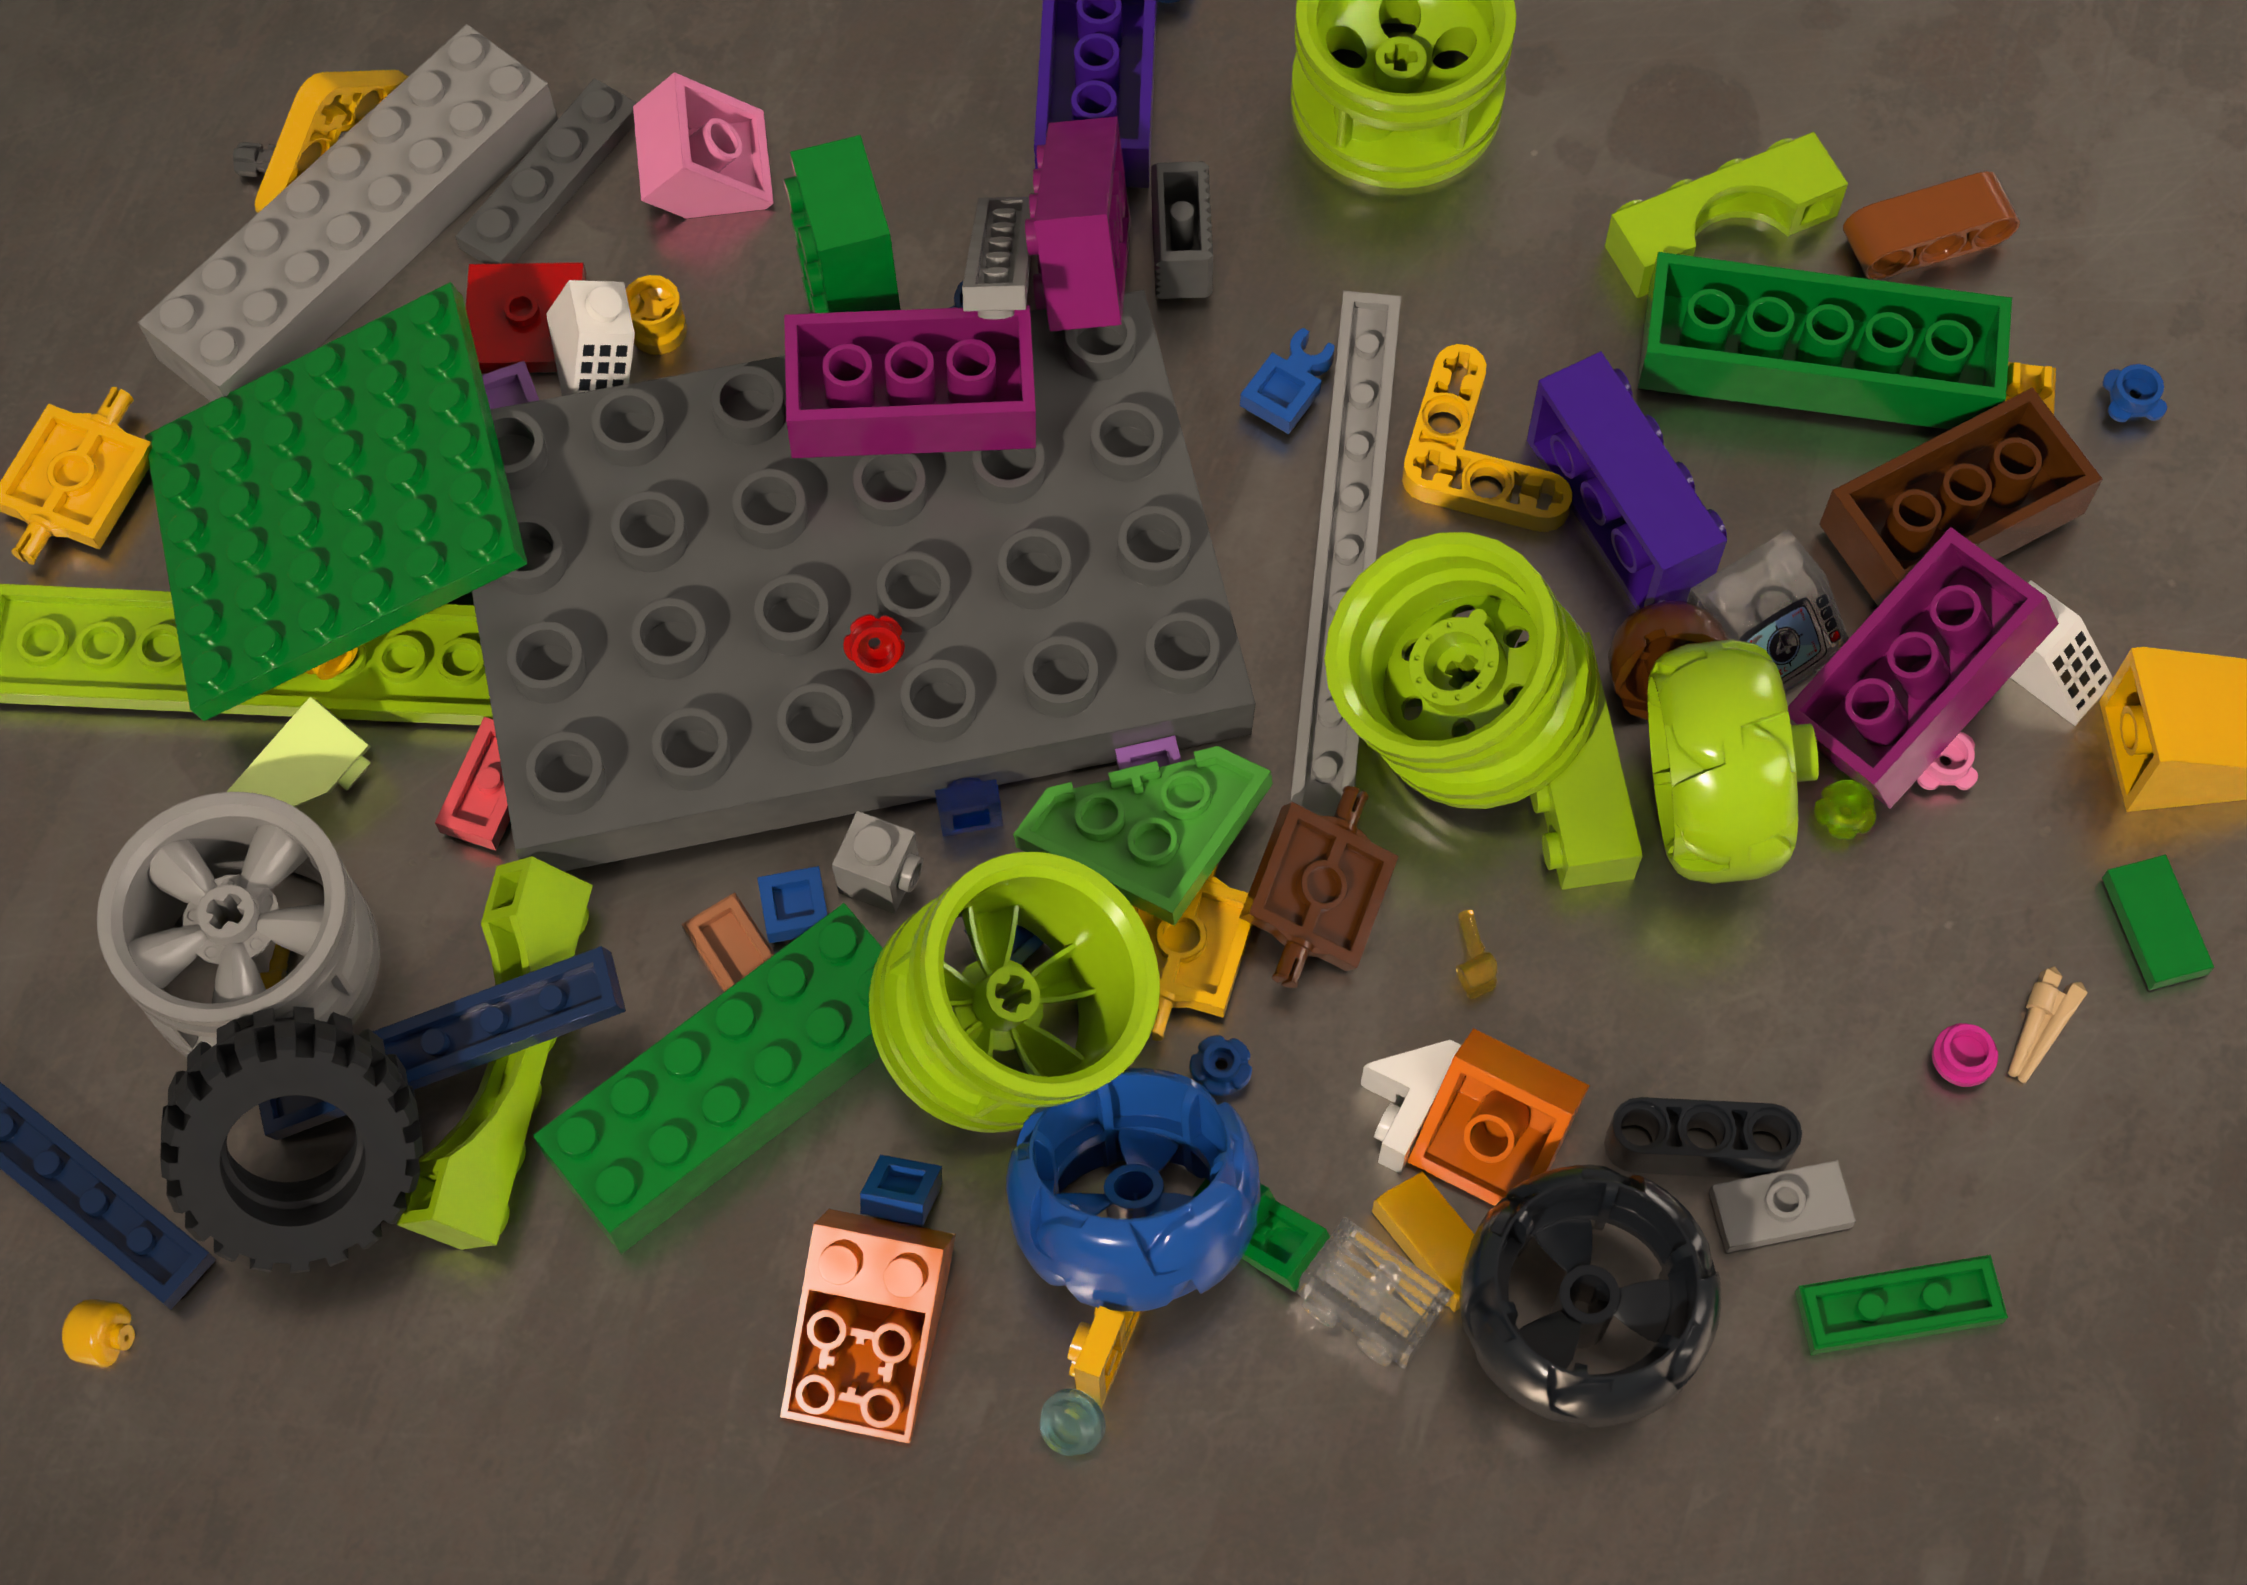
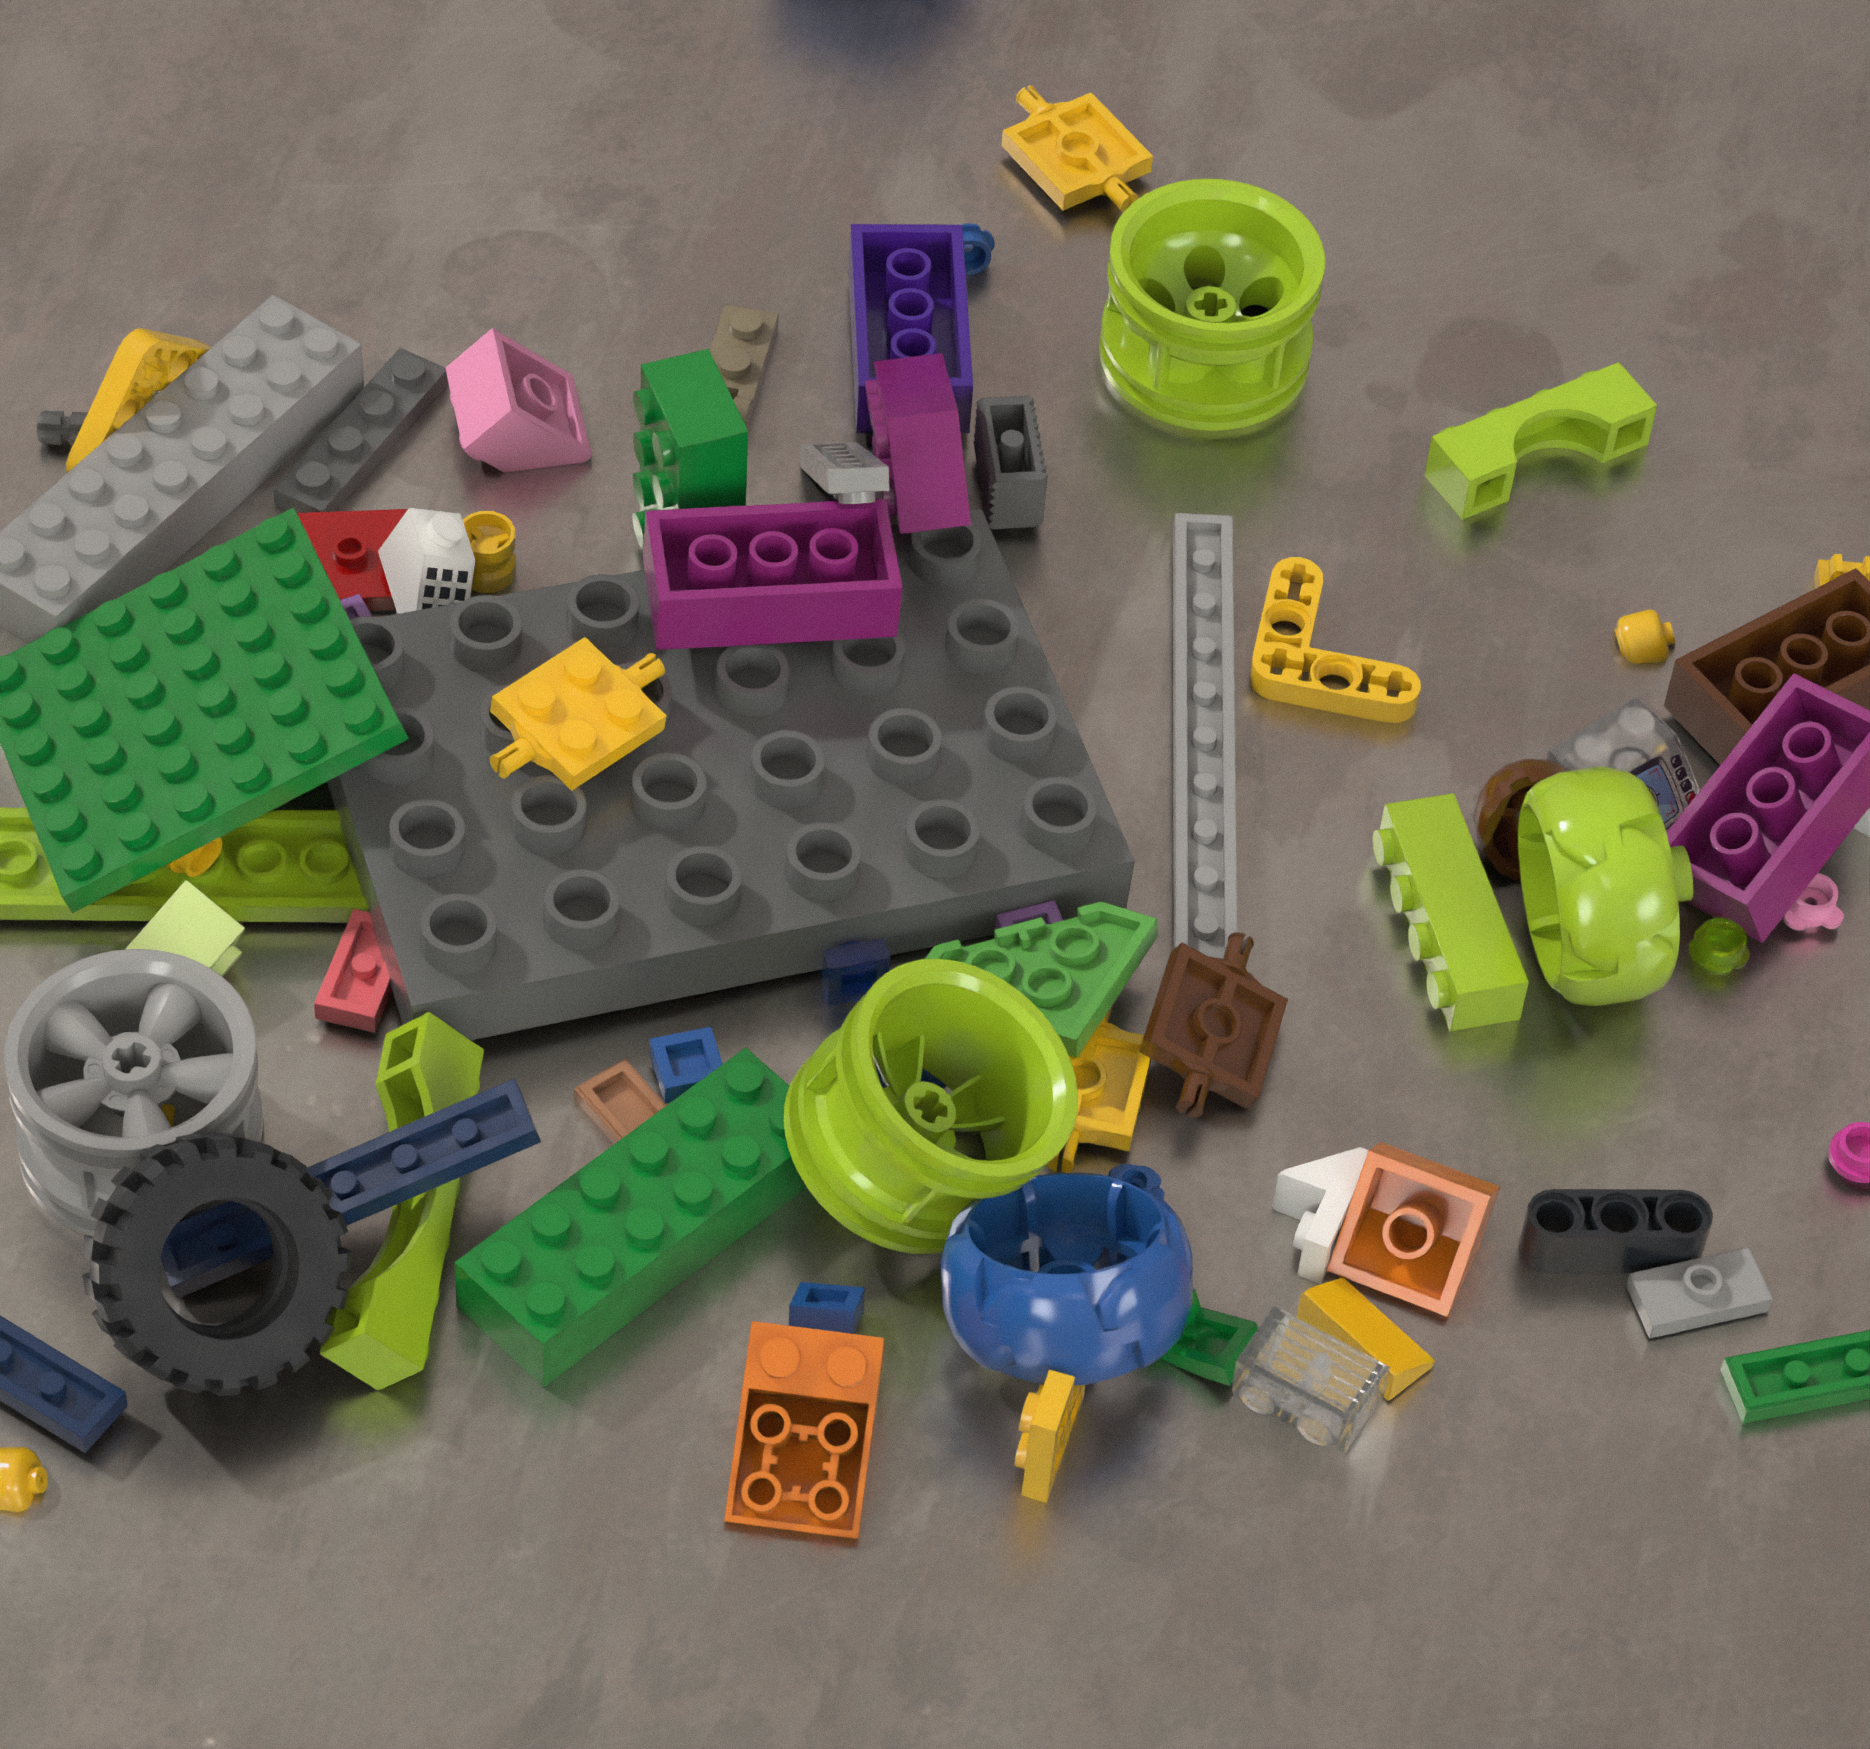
camera: 10 degrees left, 15 degrees down
light grey brick [832,811,924,914] -> none
red plate [843,614,905,673] -> none
clear light blue plate [1040,1389,1106,1456] -> none
blue plate [1240,328,1335,434] -> none
lime wheel [1324,532,1600,809] -> none
clear yellow hand [1456,910,1497,999] -> none
black wheel [1460,1165,1721,1427] -> none
dark purple brick [1527,351,1727,610] -> none
green brick [1637,252,2012,430] -> none
dark orange beam [1843,171,2020,280] -> none
none -> yellow plate [490,637,667,791]
none -> dark tan plate [710,304,779,430]
none -> yellow piece [1614,609,1676,664]

